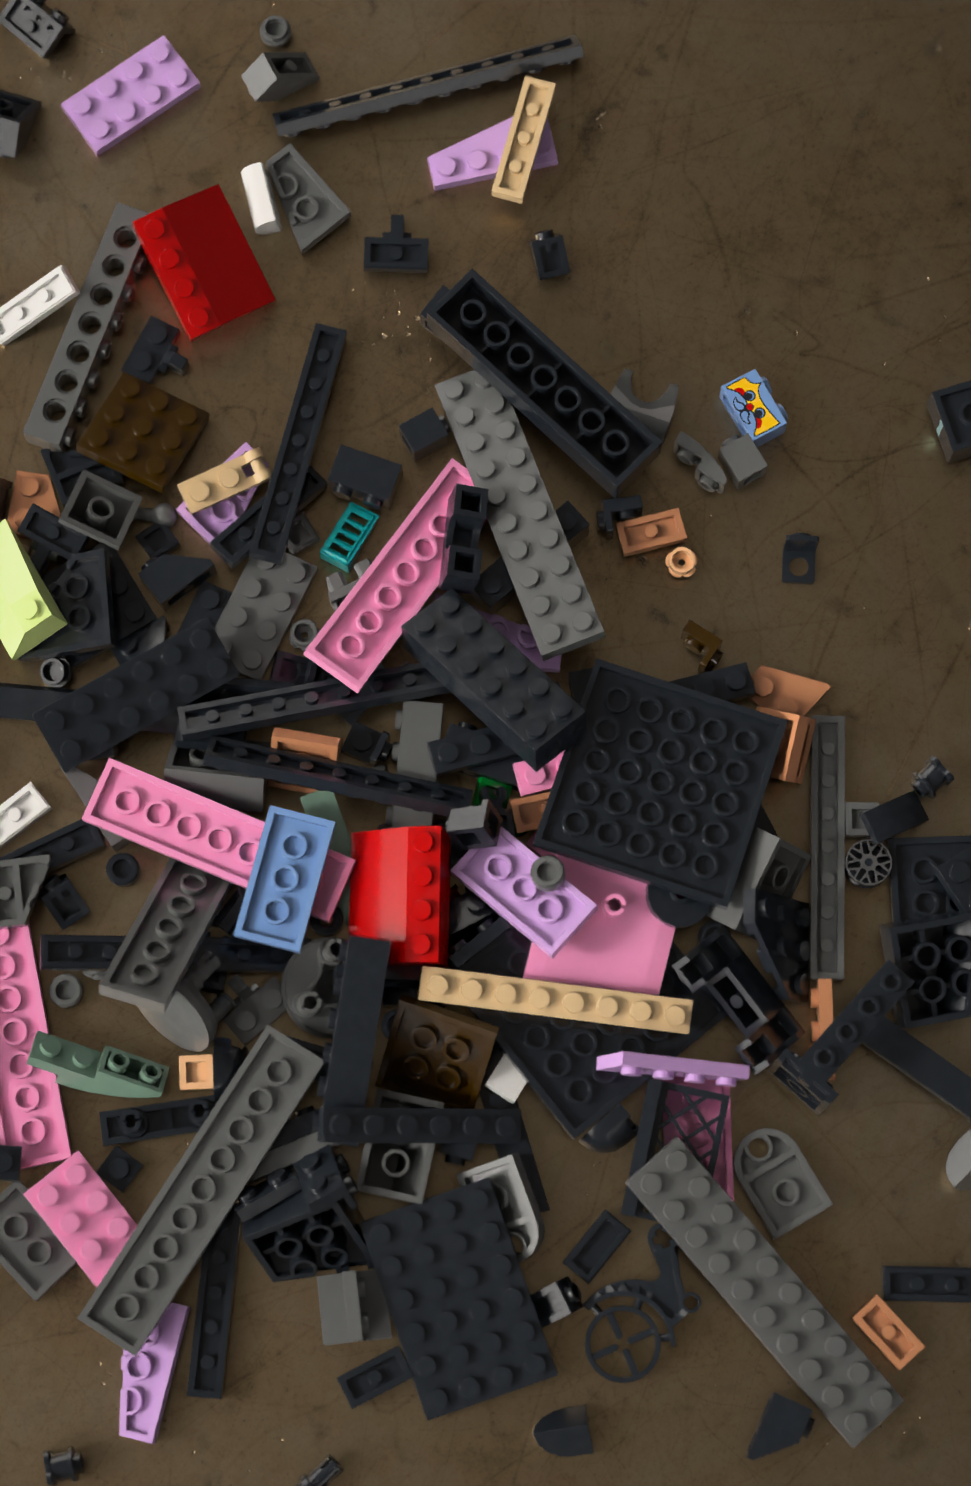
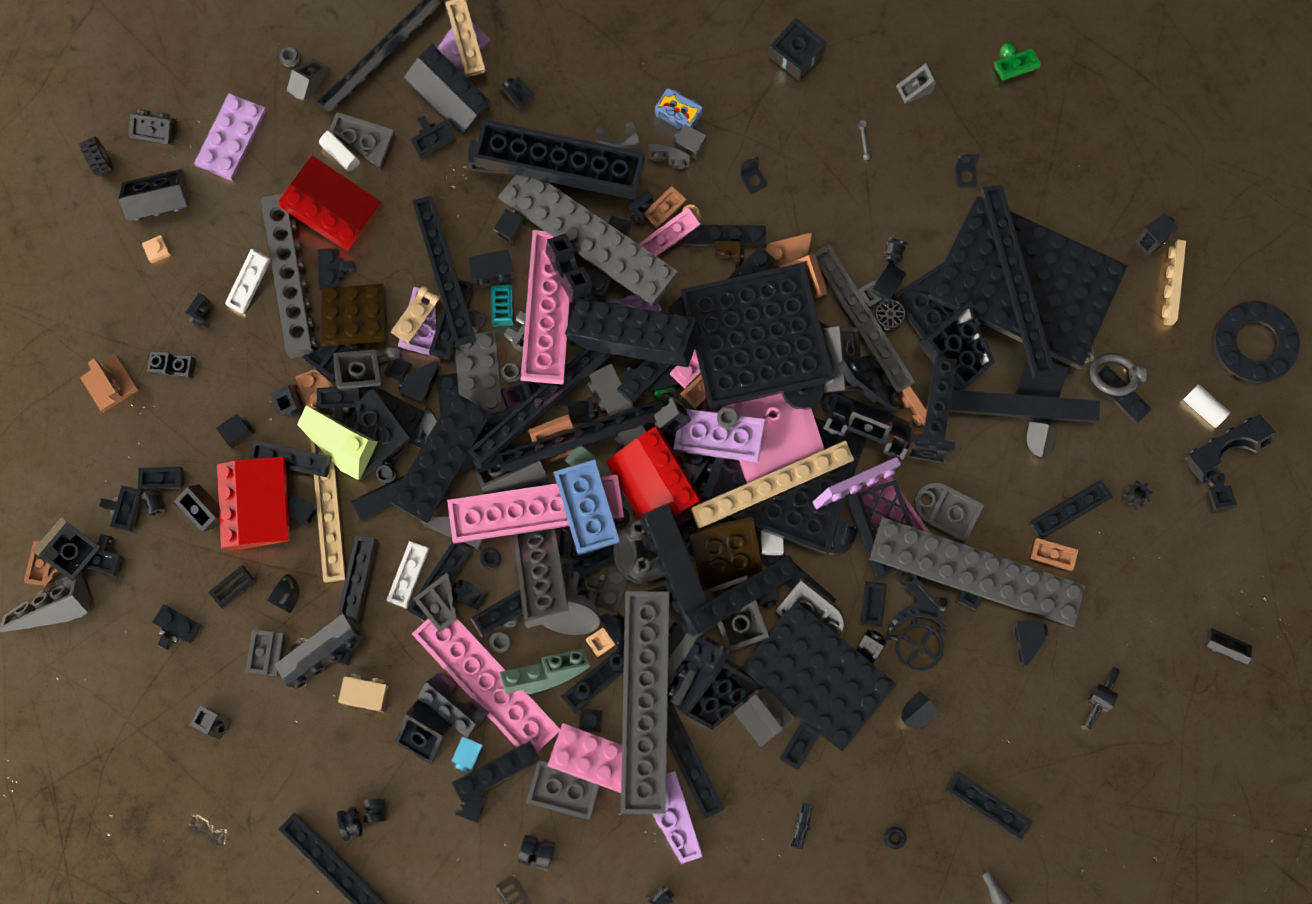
camera: 30 degrees left, 0 degrees up
none -> black slope [404,44,491,135]
none -> bright pink plate [639,208,700,257]
none -> black plate [683,225,766,248]
none -> black plate [956,590,983,611]

